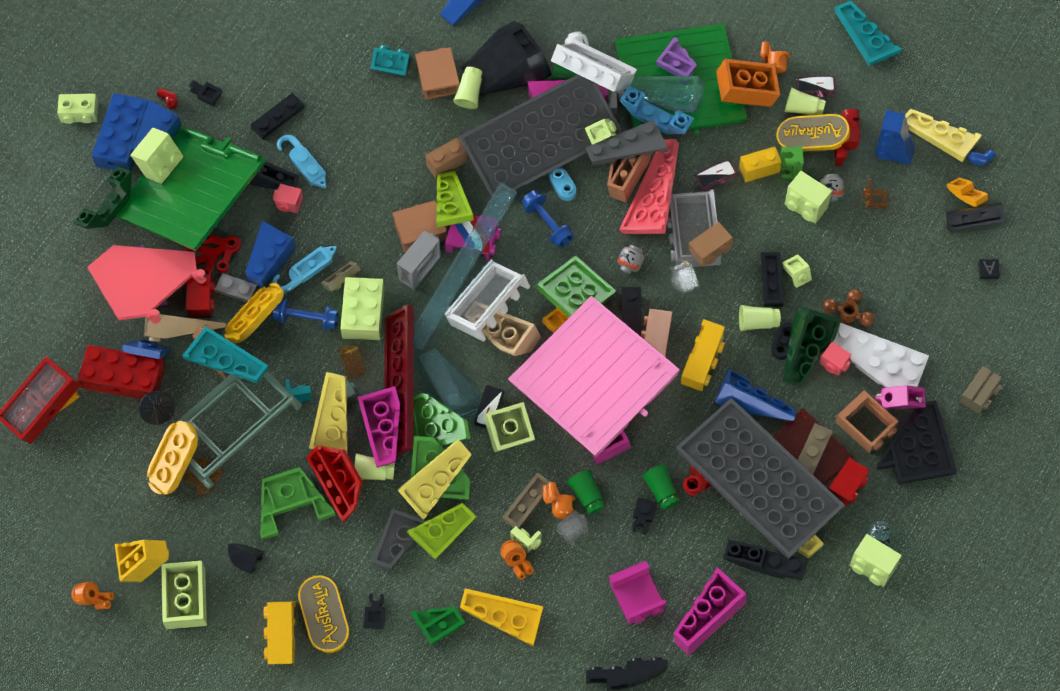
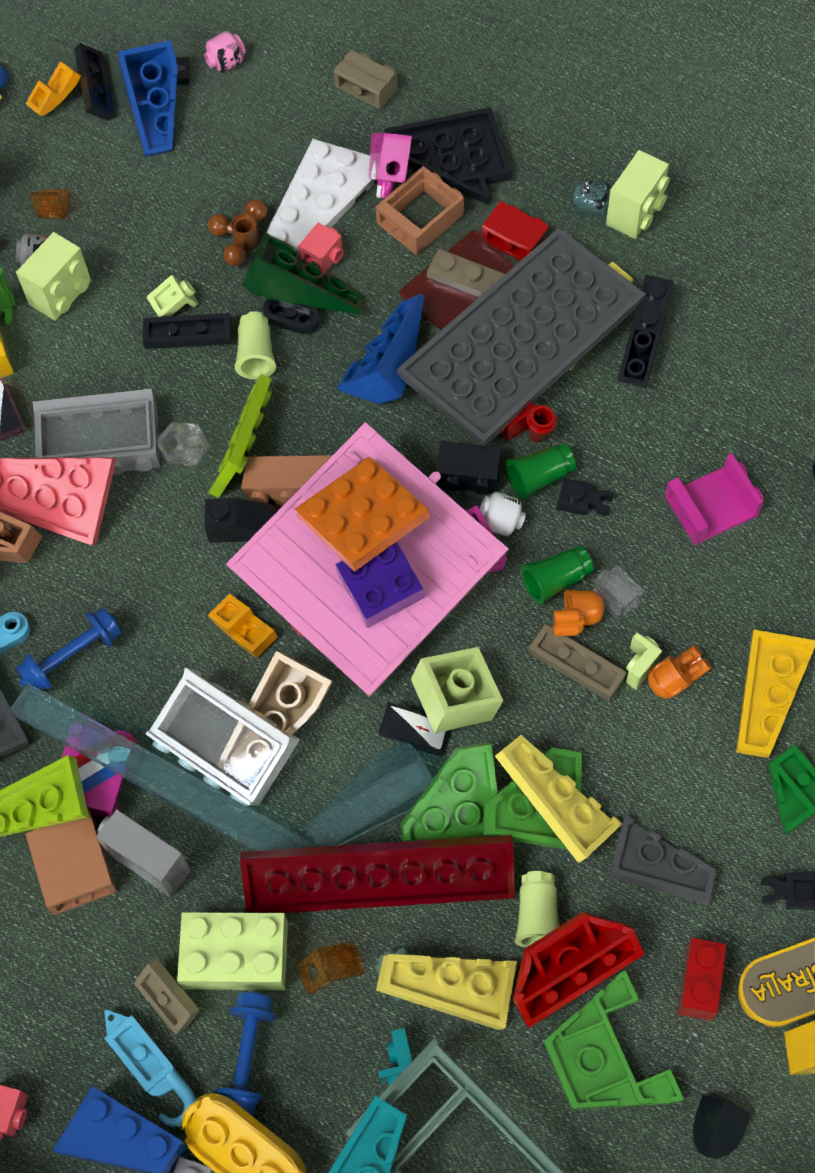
camera: 90 degrees left, 0 degrees up
dark pink wedge [358,386,400,468] -> none
lime wing [406,503,476,560] -> none
bright green plate [536,256,616,318] -> none
light grey head [617,245,645,274] -> none
dark pink wedge [674,567,746,656] -> none
yellow wedge [681,319,725,391] -> none
medium nougat brick [689,222,733,267] -> none
none -> blue wedge [117,40,178,157]
none -> bright pink head [204,31,246,73]
none -> lime wing [208,374,272,498]
none -> orange plate [295,456,430,572]
none -> dark purple brick [335,542,424,628]
none -> black brick [436,441,501,494]
none -> white head [479,492,526,536]
none -> red brick [678,938,726,1021]

